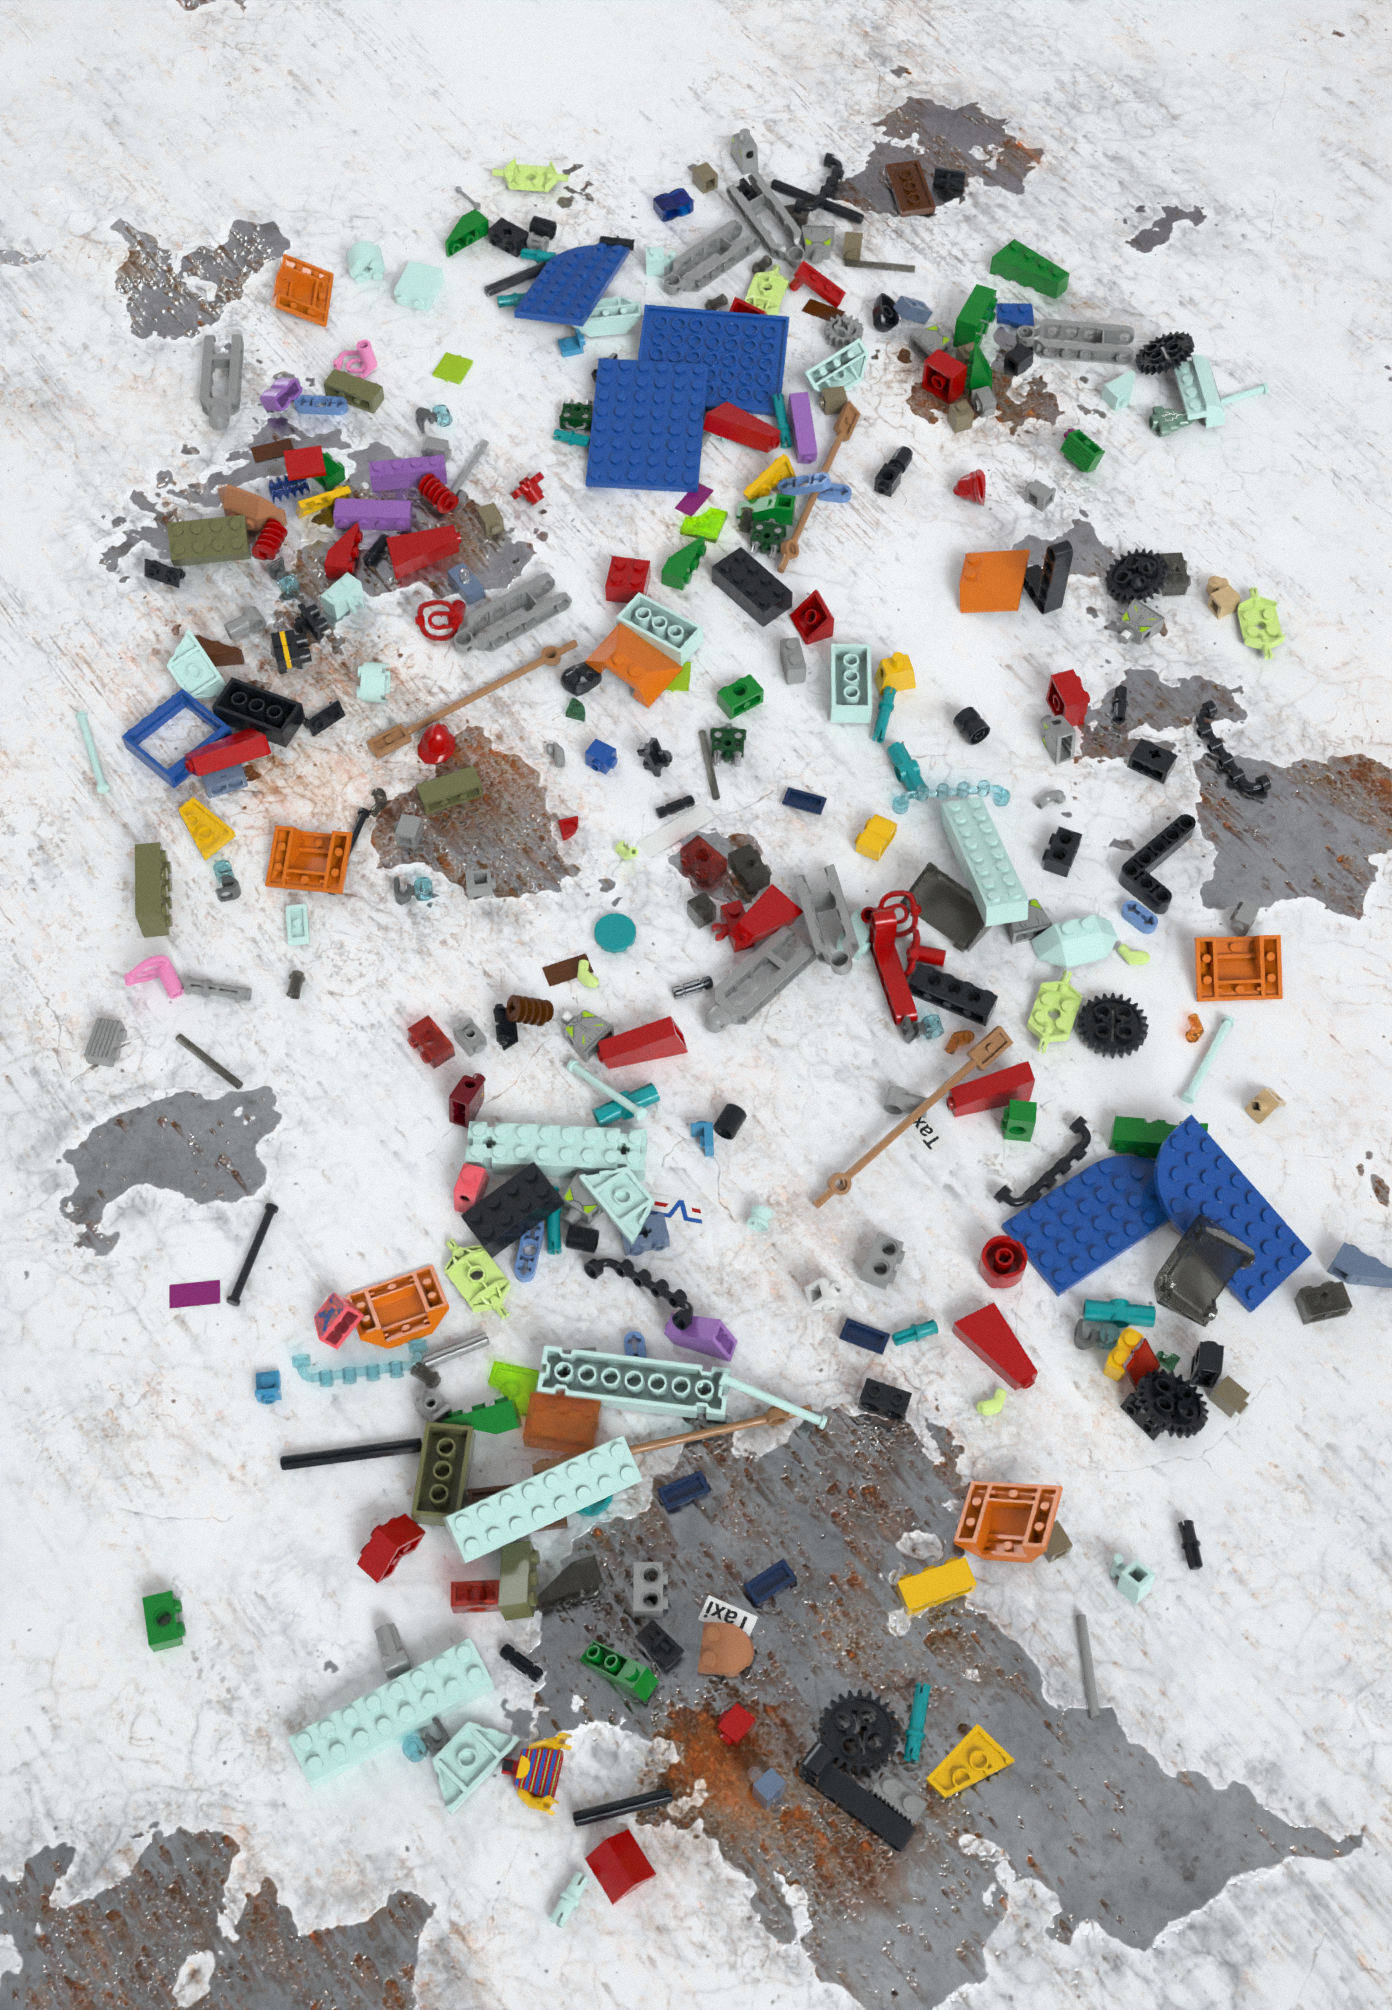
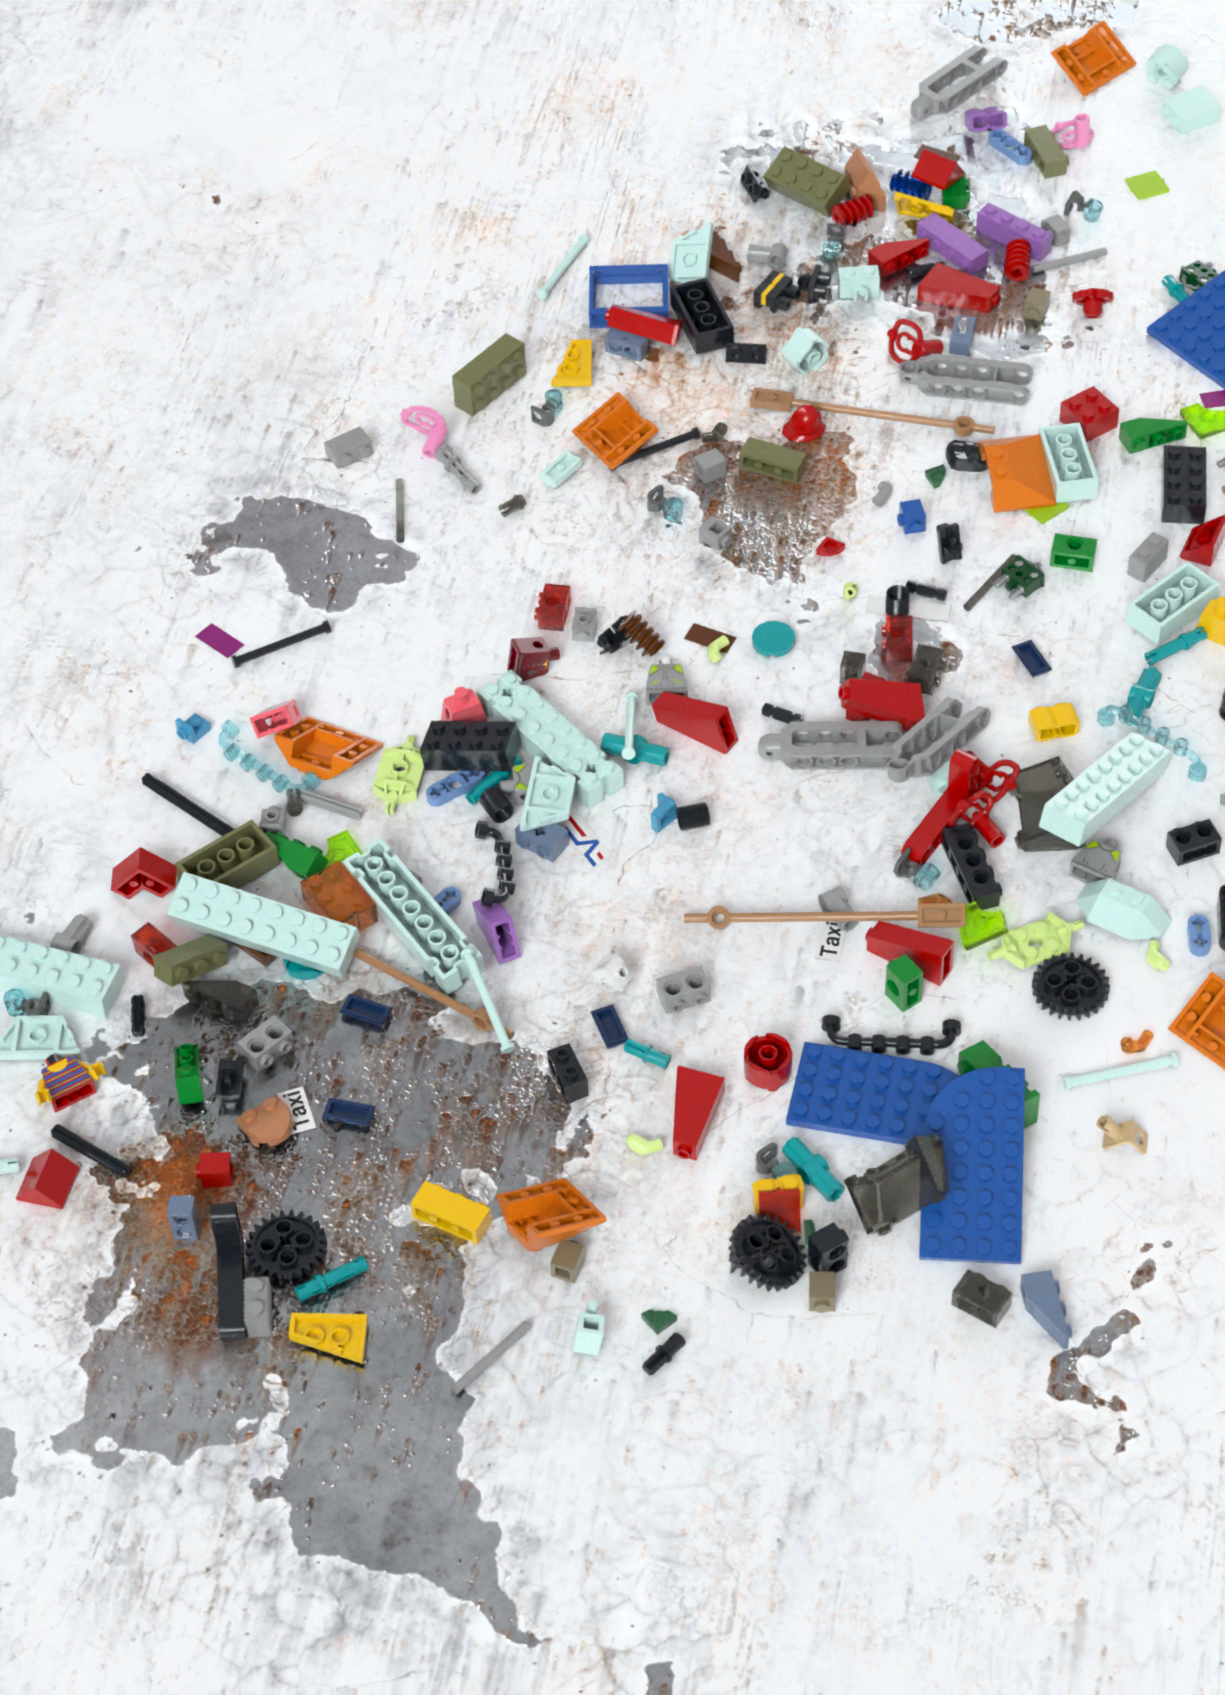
camera: 50 degrees right, 10 degrees down
light aqua wheel [746,1205,773,1232] -> none
none -> clear green tile [641,1309,677,1335]
none -> black piece [885,585,910,620]
none -> clear neon green tile [959,901,1009,951]

